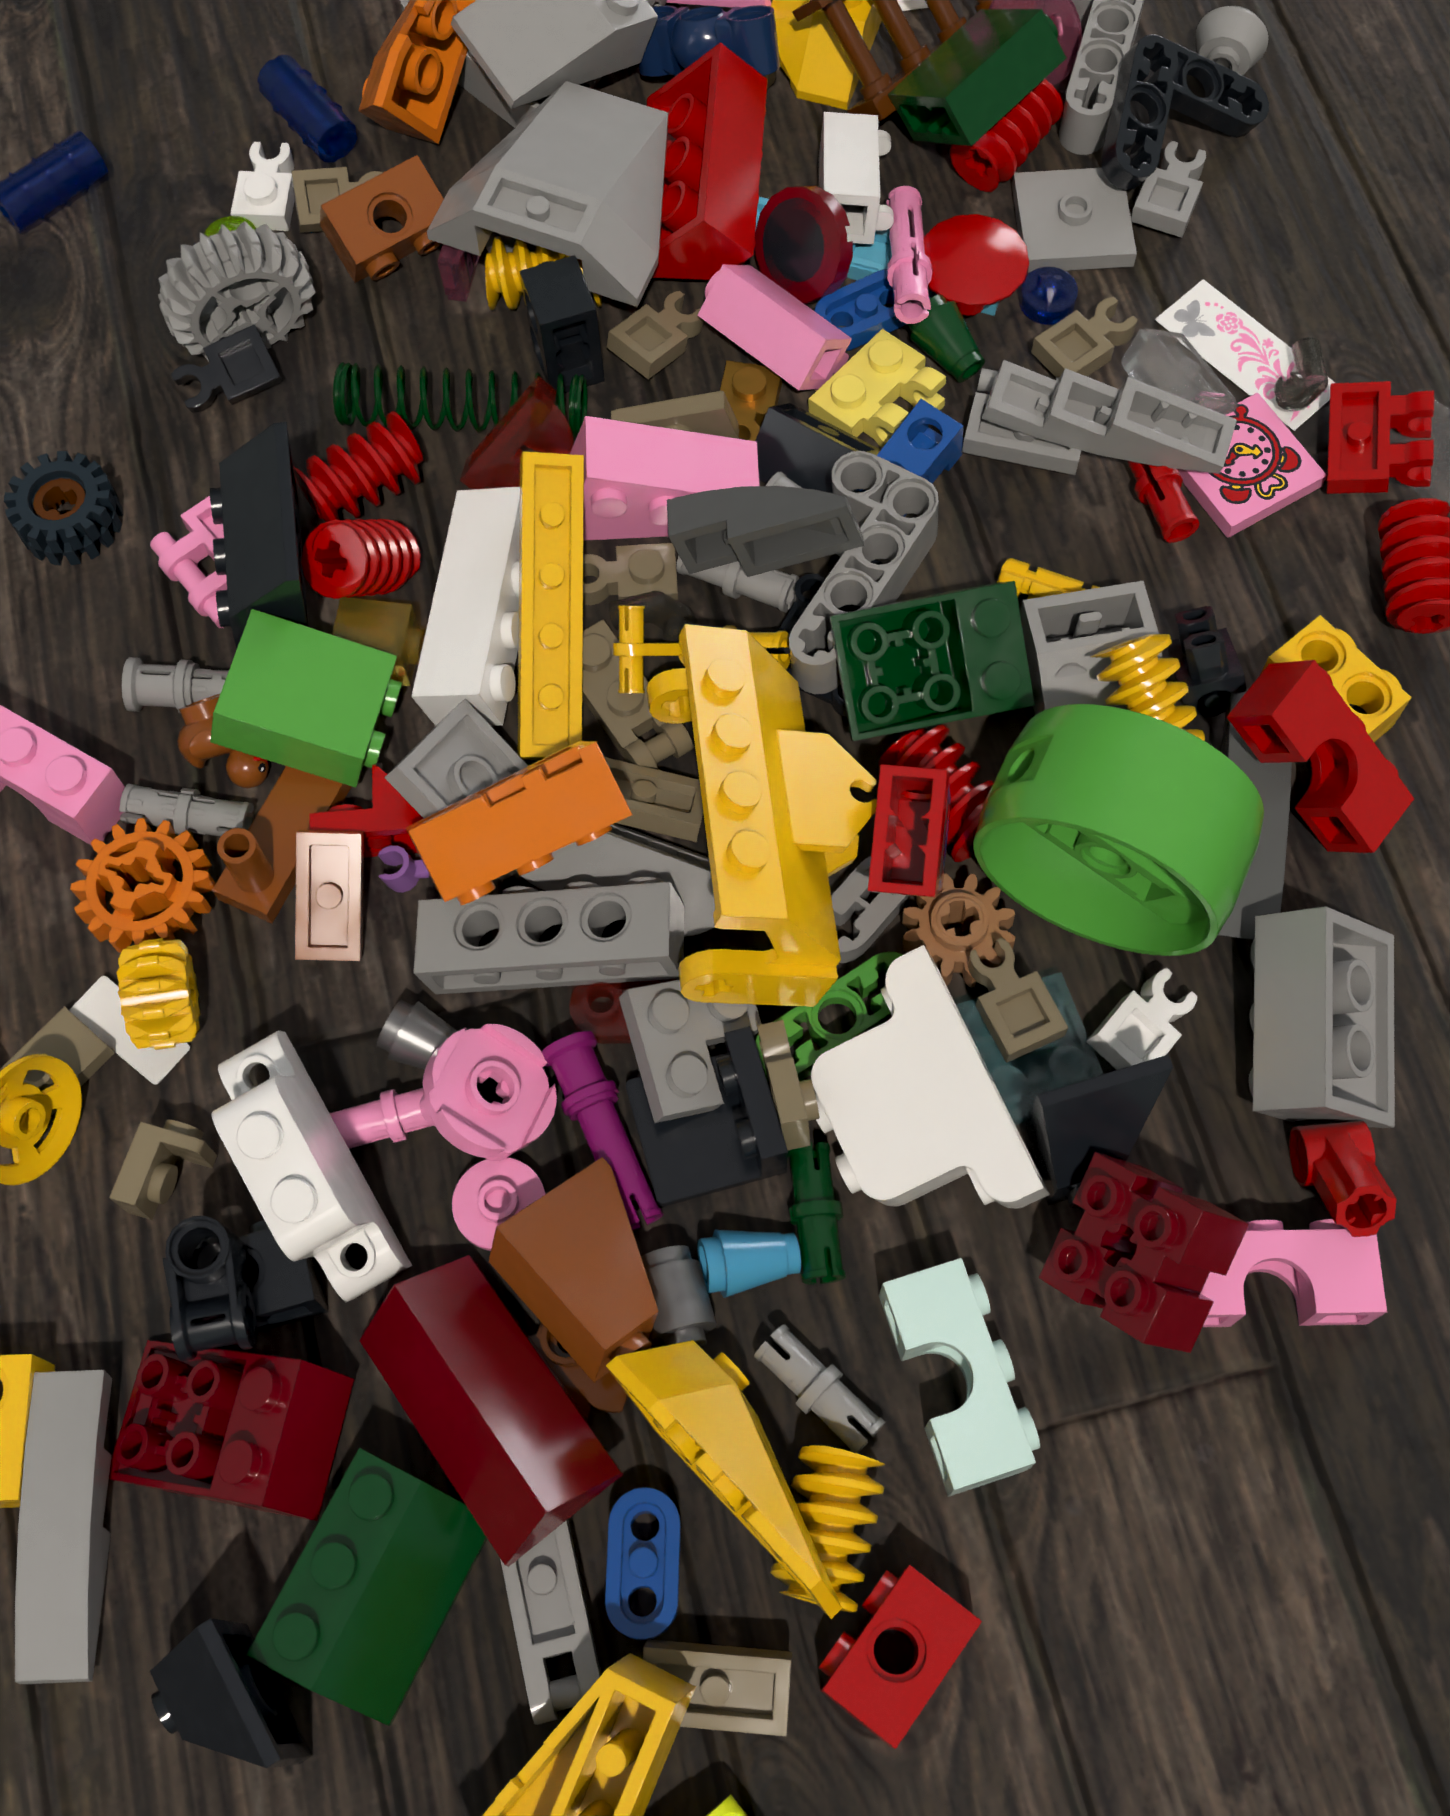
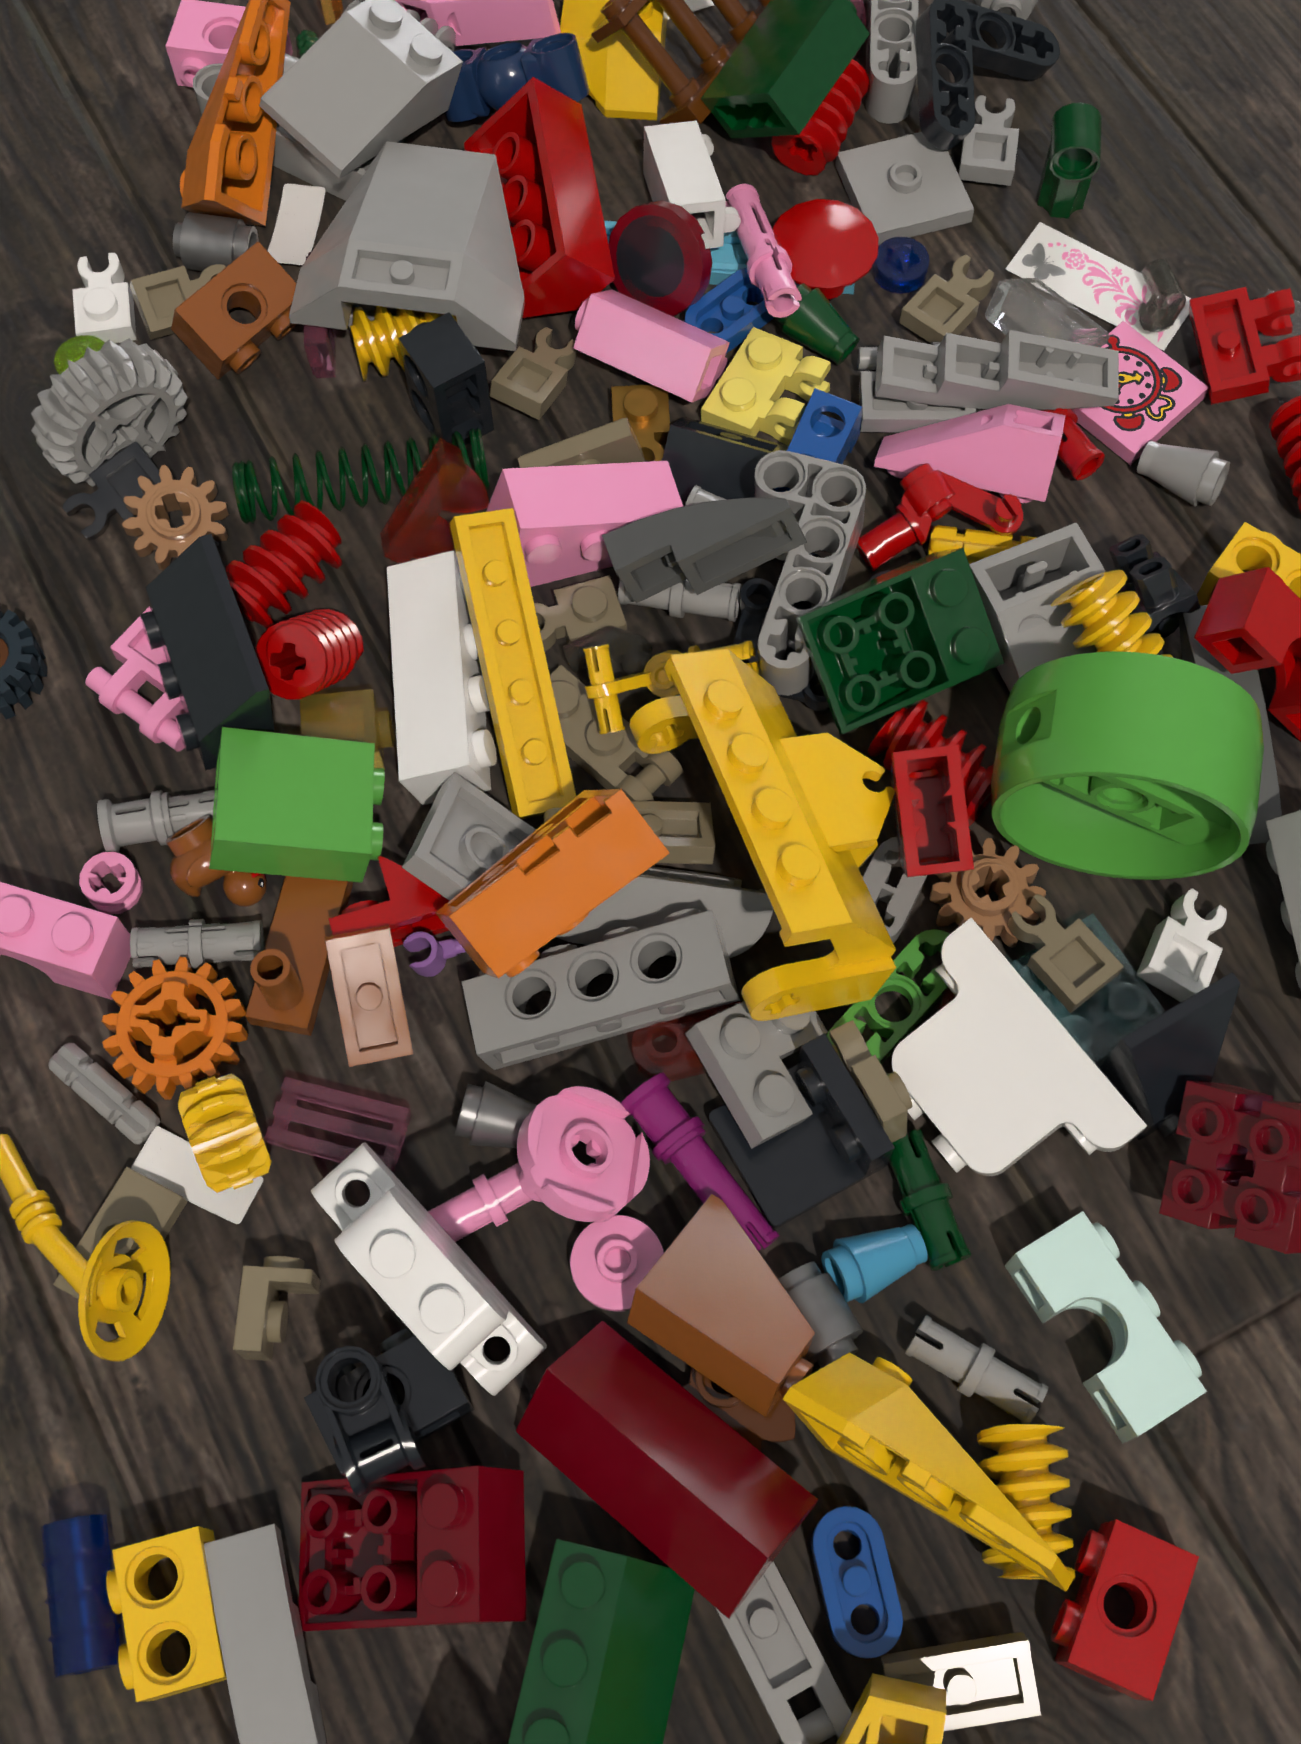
camera: 15 degrees left, 0 degrees up
clear blue axle [257,55,357,162] -> none
none -> light grey axle [48,1042,160,1145]
none -> bright pink bush [79,852,143,914]
none -> medium nougat gear [122,465,229,571]
none -> flat silver brick [173,212,259,271]
none -> clear pink tile [264,1077,412,1174]
none -> white sticker [268,183,326,265]
none -> red pin [856,463,1023,572]
none -> bright pink slope [874,404,1066,503]
none -> dark green piece [1037,103,1102,219]
none -> light grey cone [1137,440,1230,507]

